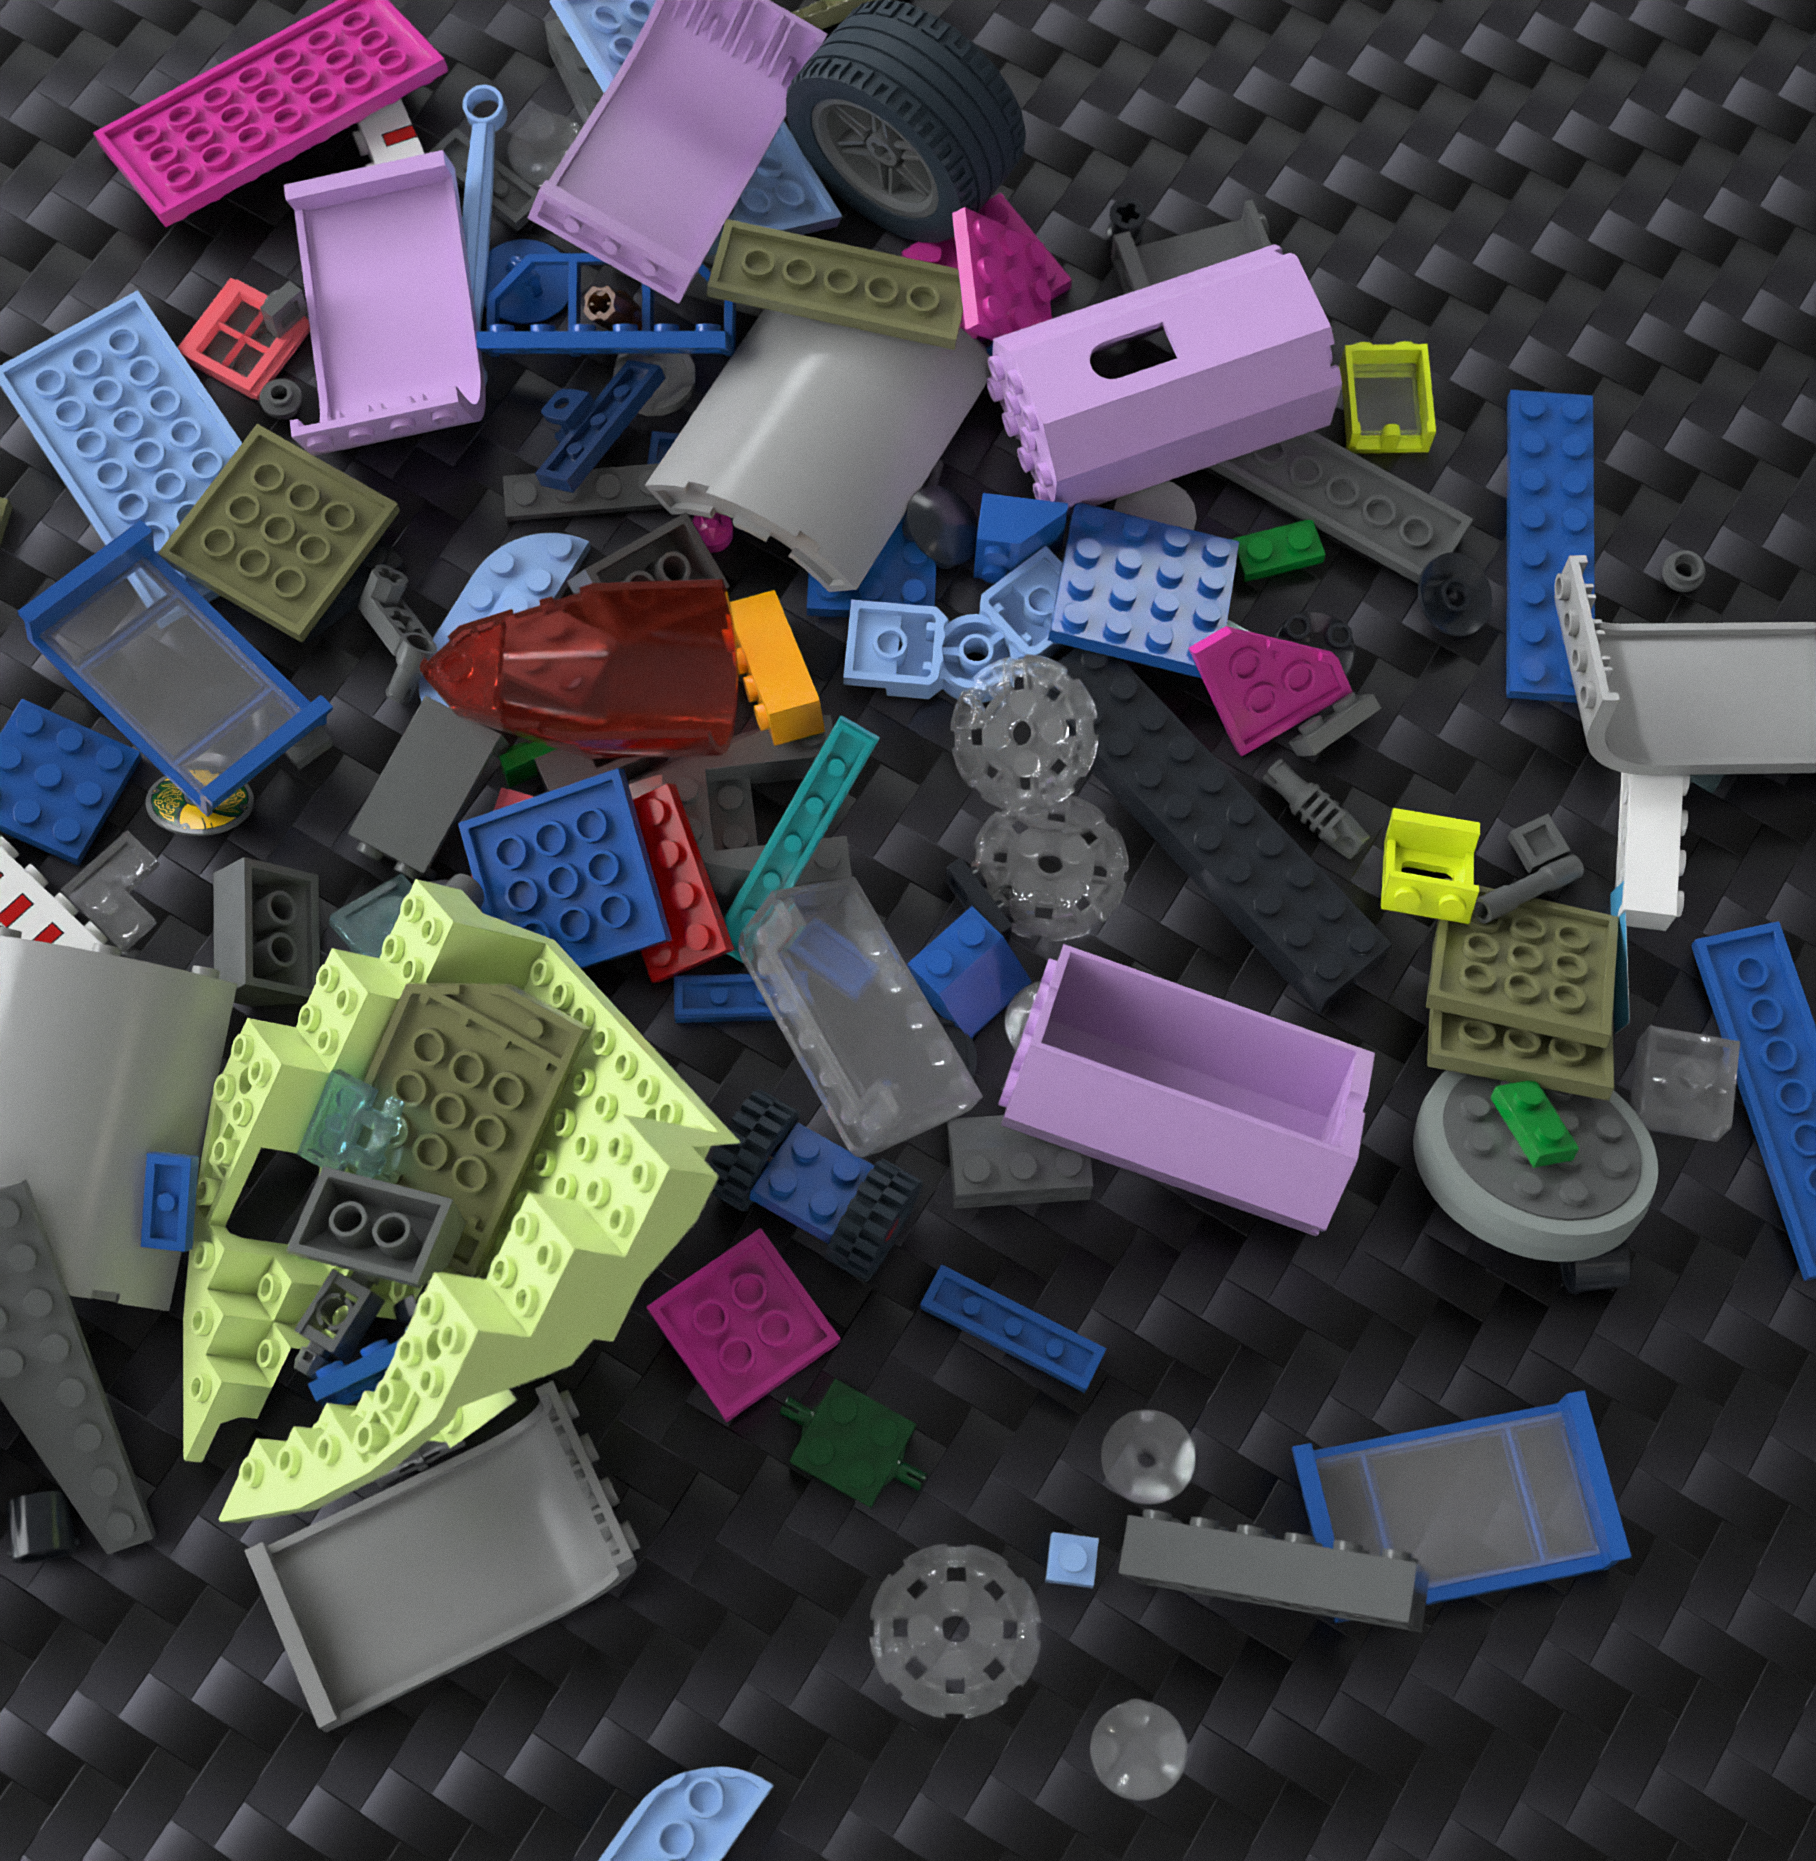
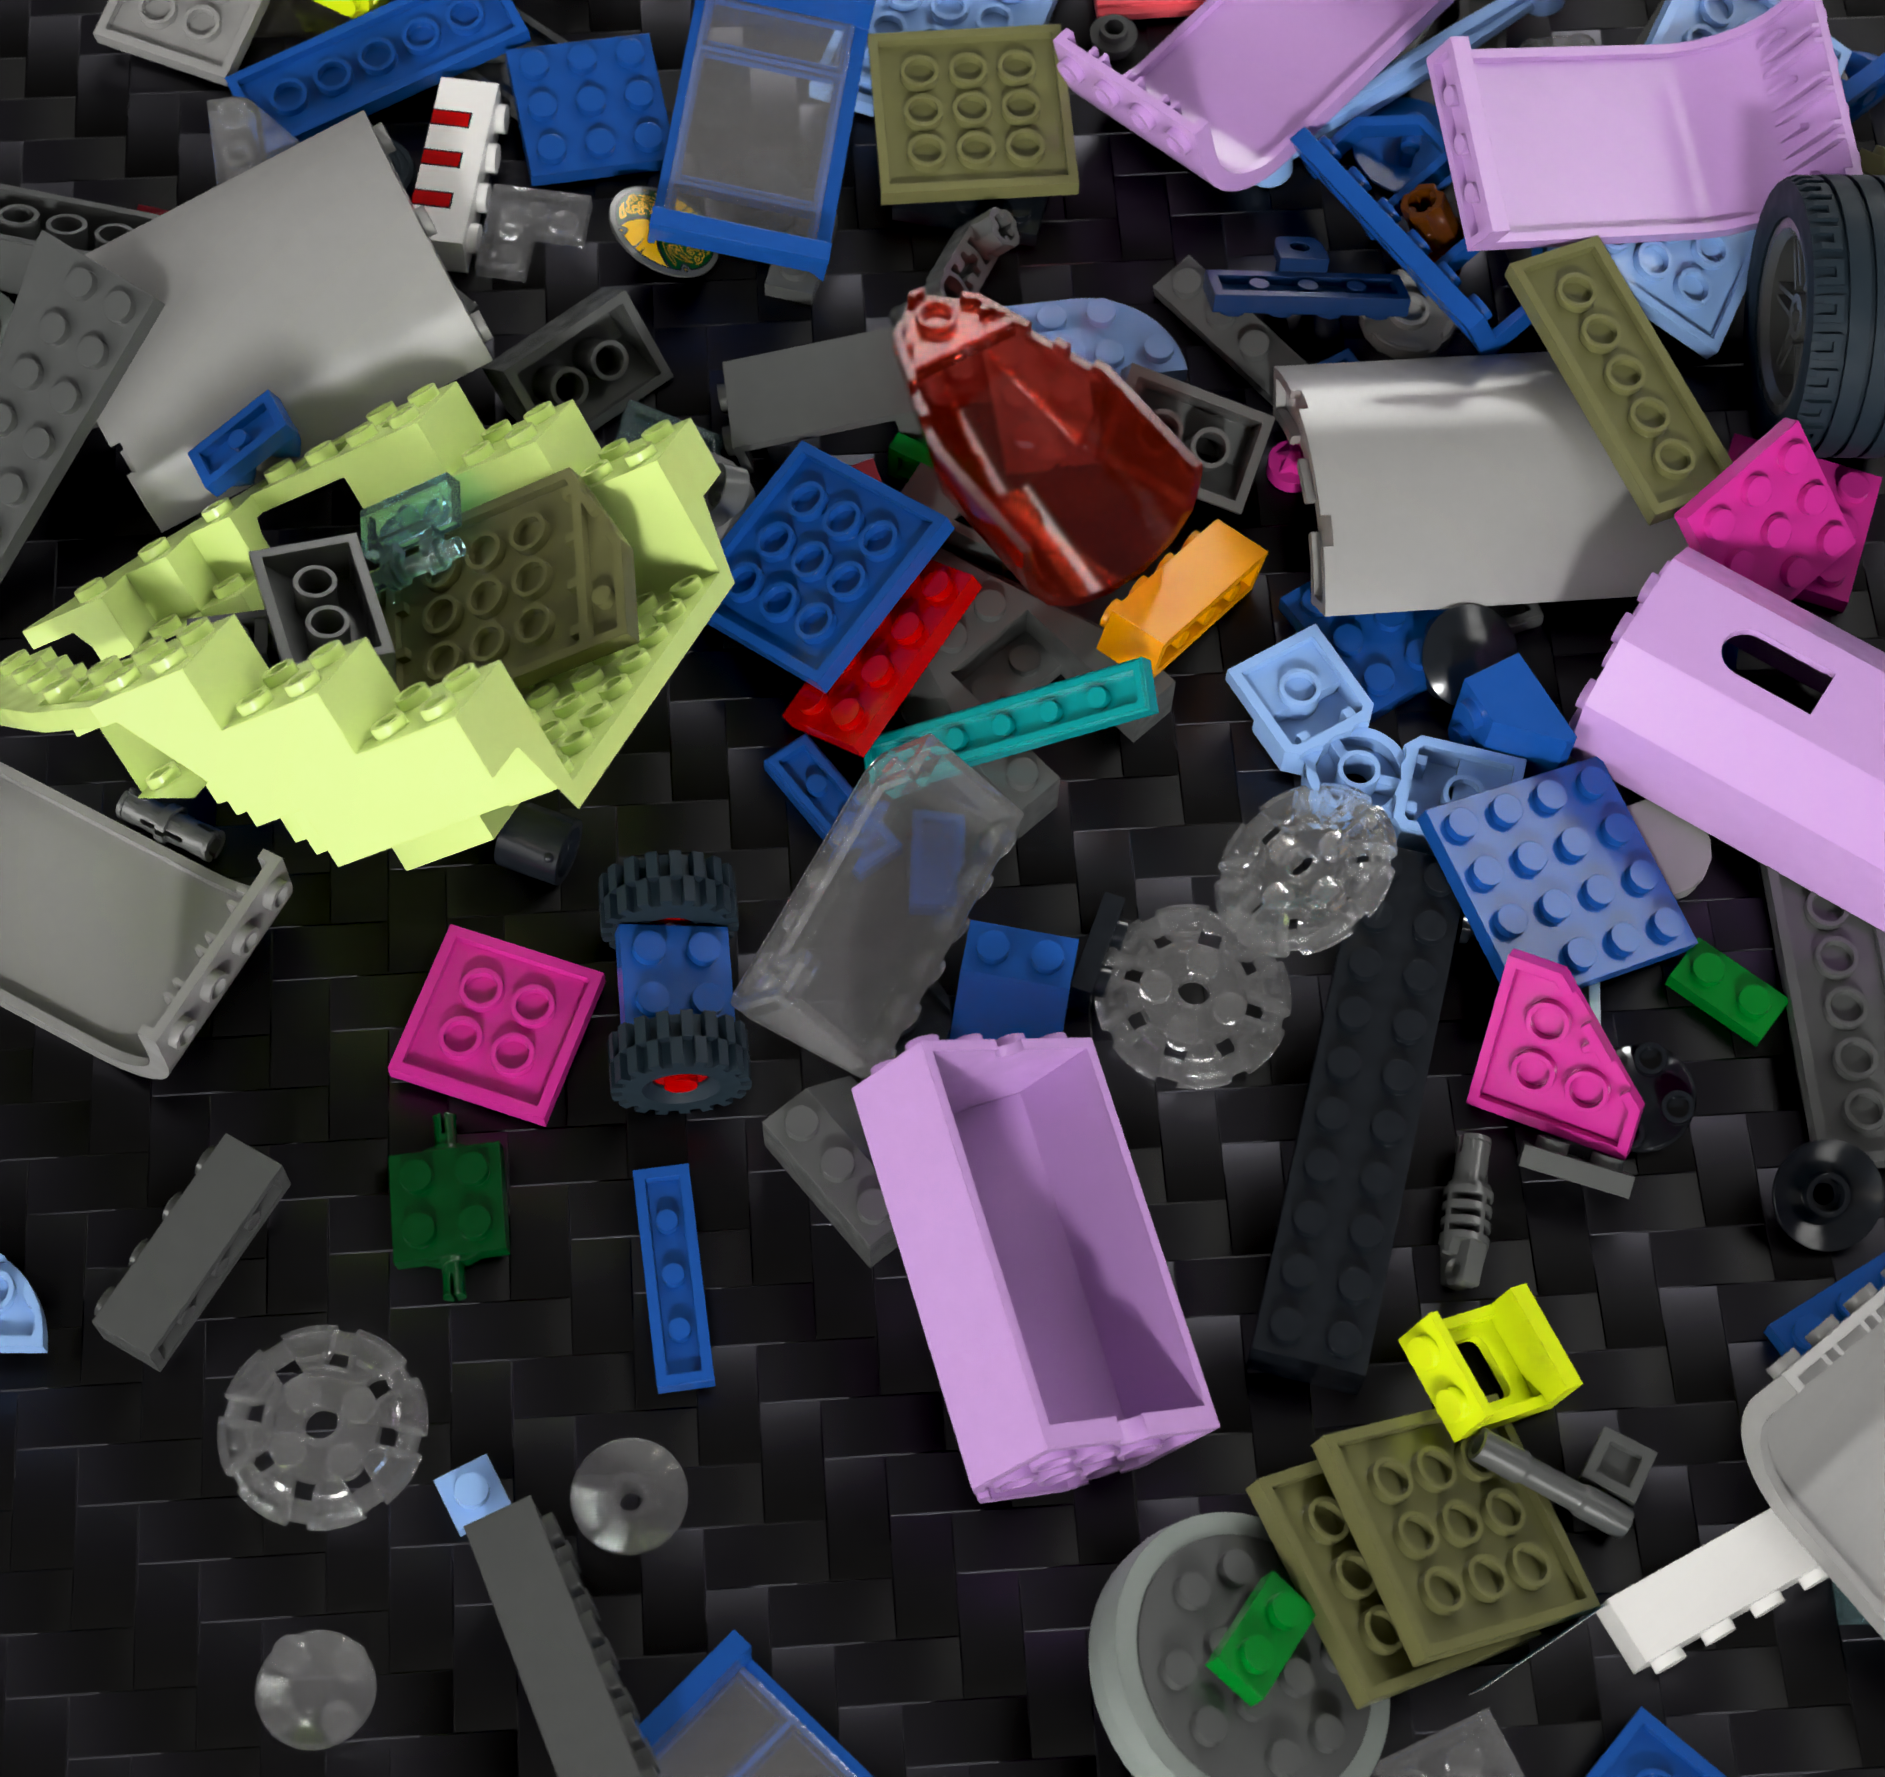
camera: 55 degrees right, 5 degrees down
none -> dark grey brick [92,1133,291,1372]

